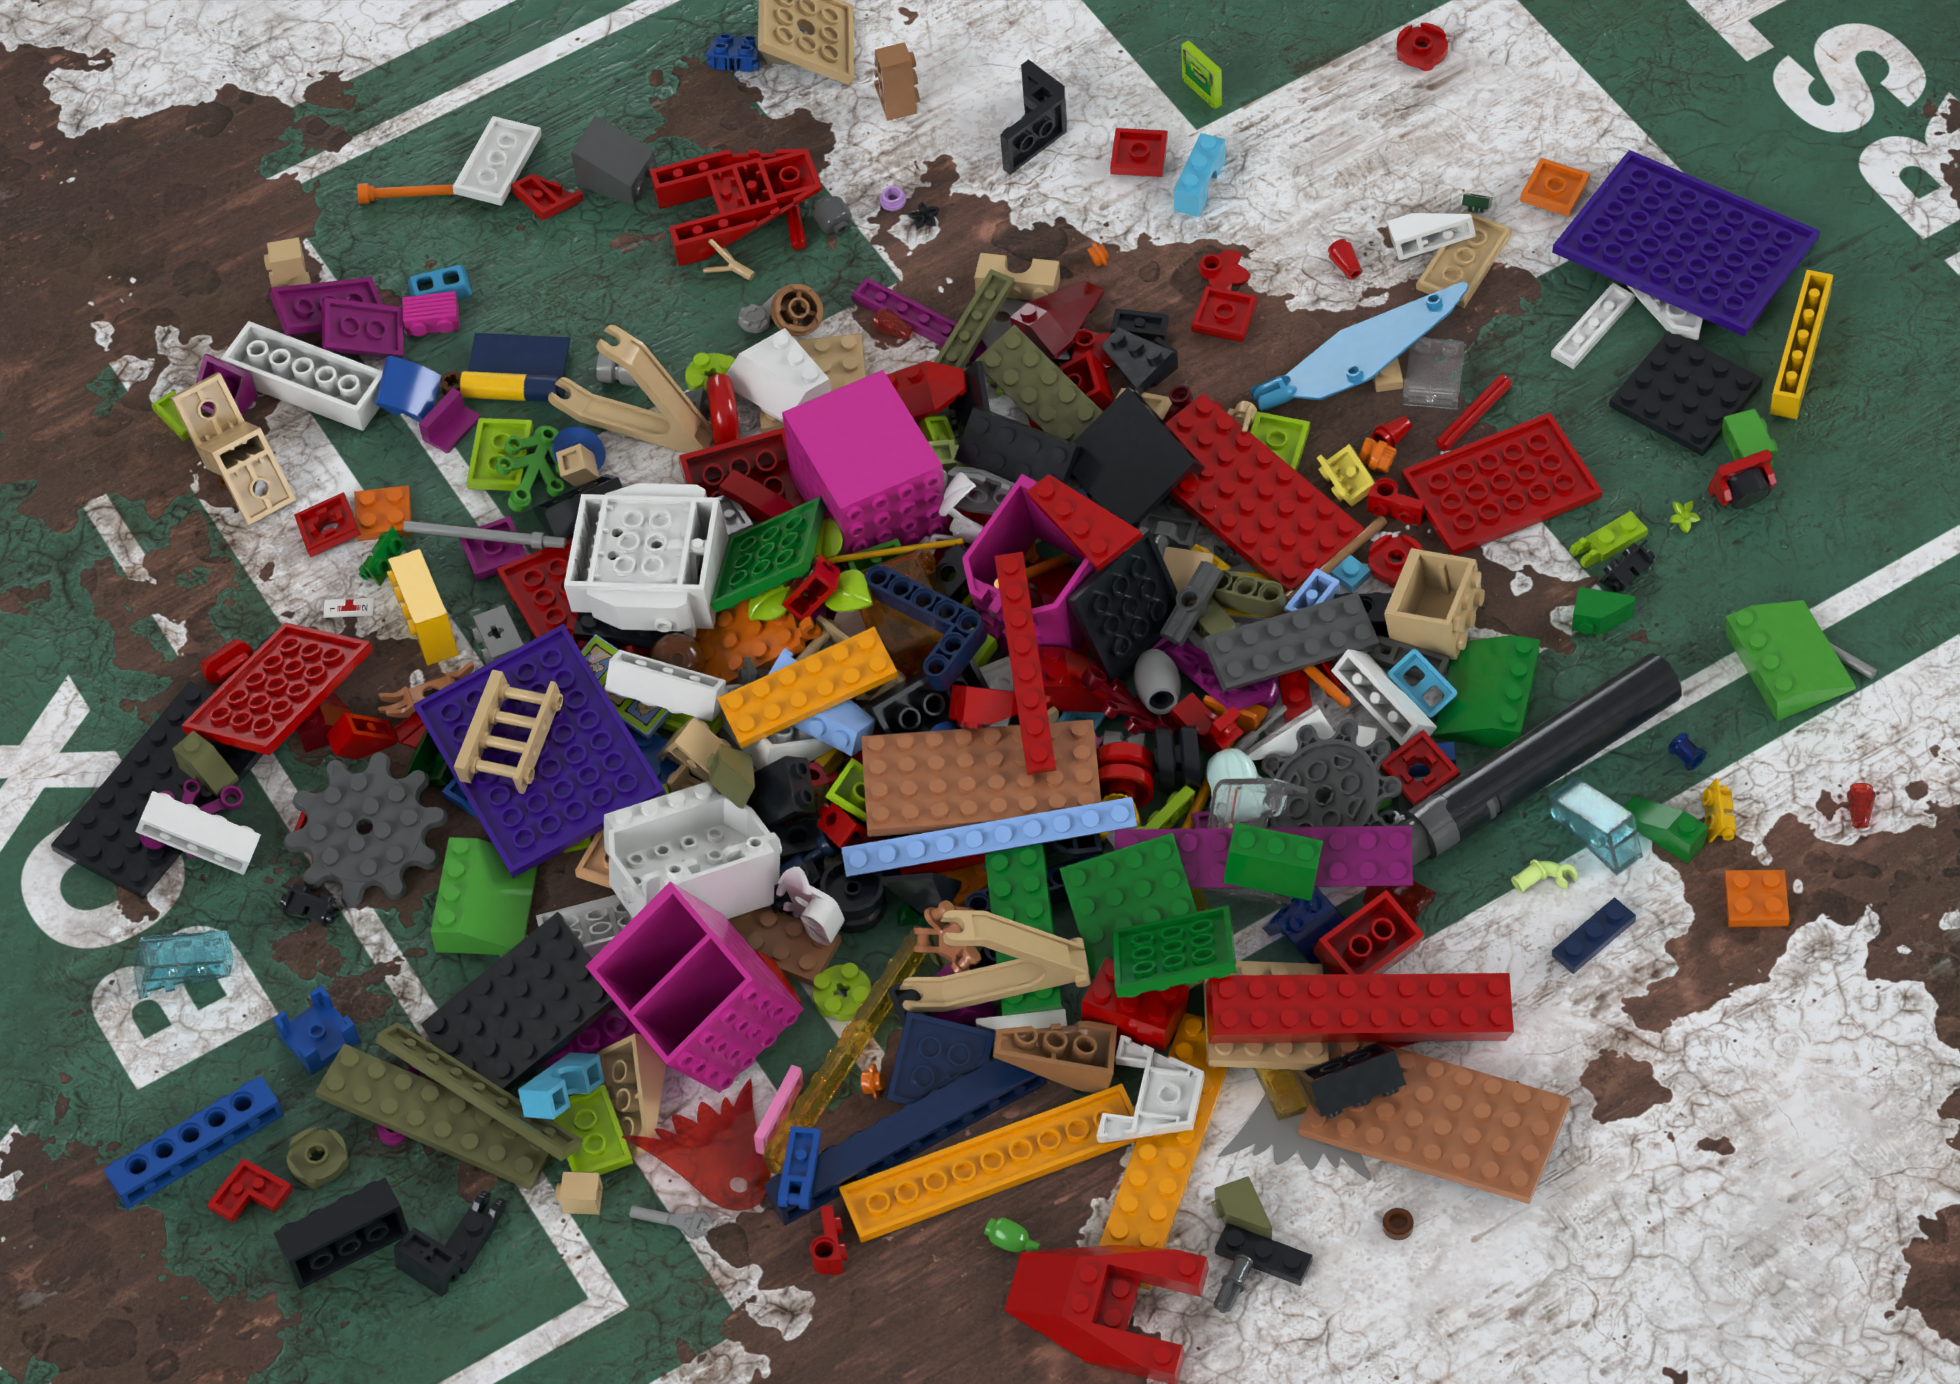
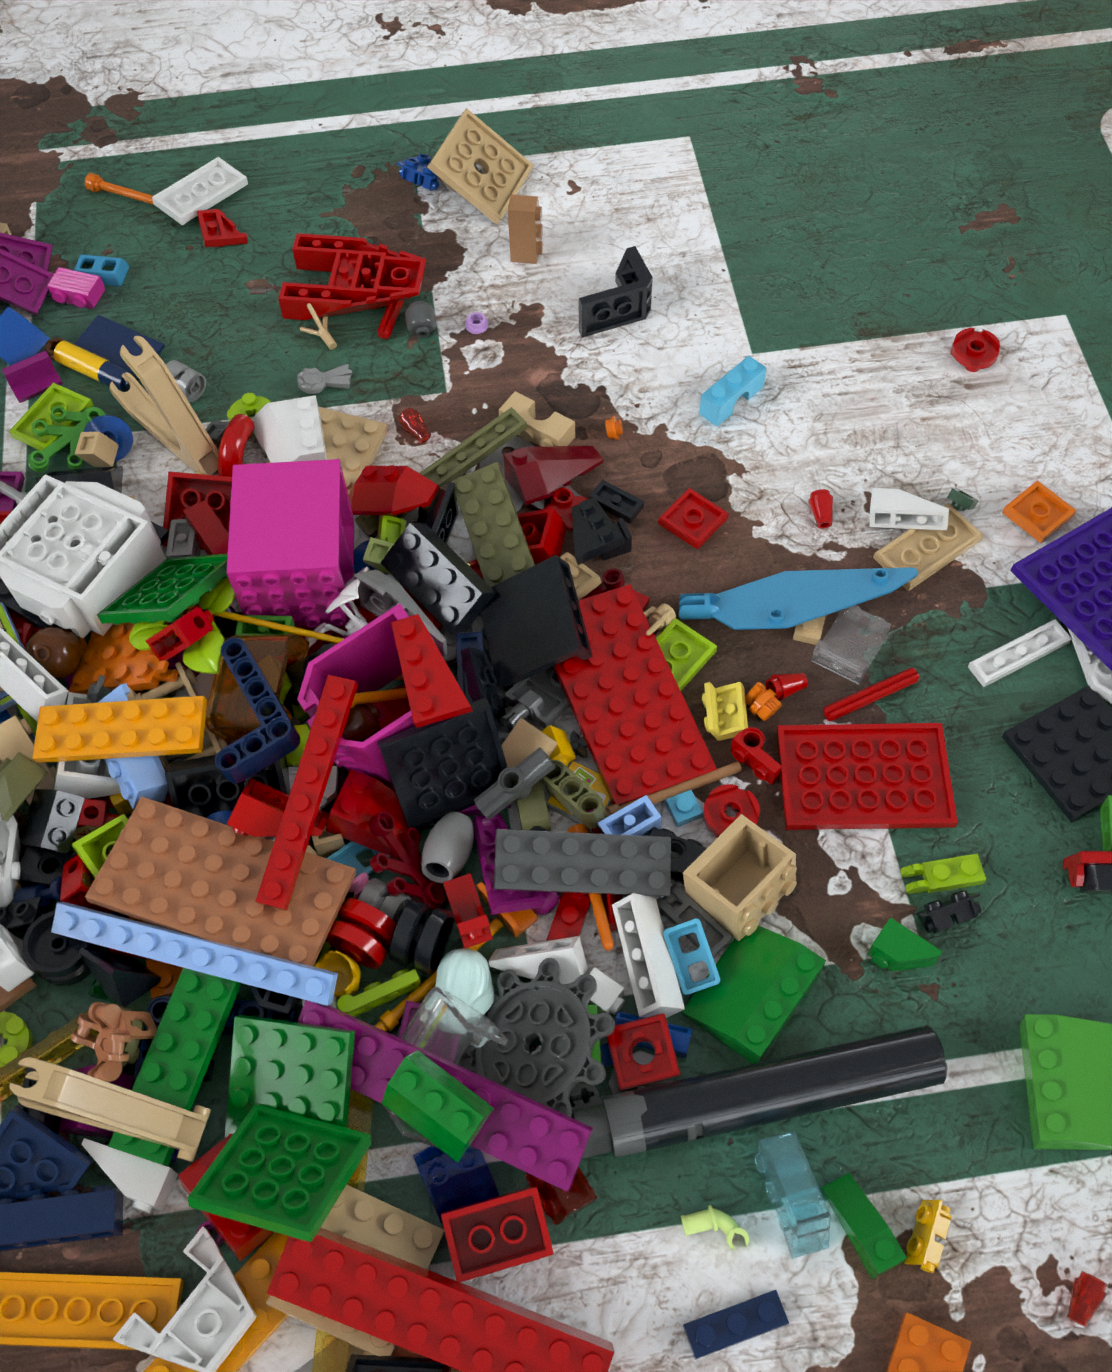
camera: 20 degrees right, 5 degrees up
dark grey slope [571,116,658,204] -> none
medium nougat cone [771,284,823,336] -> none
magenta tile [851,278,987,363] -> none
black plant [908,202,939,230] -> none
medium nougat wedge [993,1021,1117,1093] -> none
red plate [1110,128,1168,177] -> none
lime tile [1181,40,1222,109] -> none
red plate [1198,250,1251,291] -> none
light grey piece [1232,705,1287,752] -> none
clear blue bush [1668,732,1707,771] -> none
lime plant [1670,500,1701,533] -> none

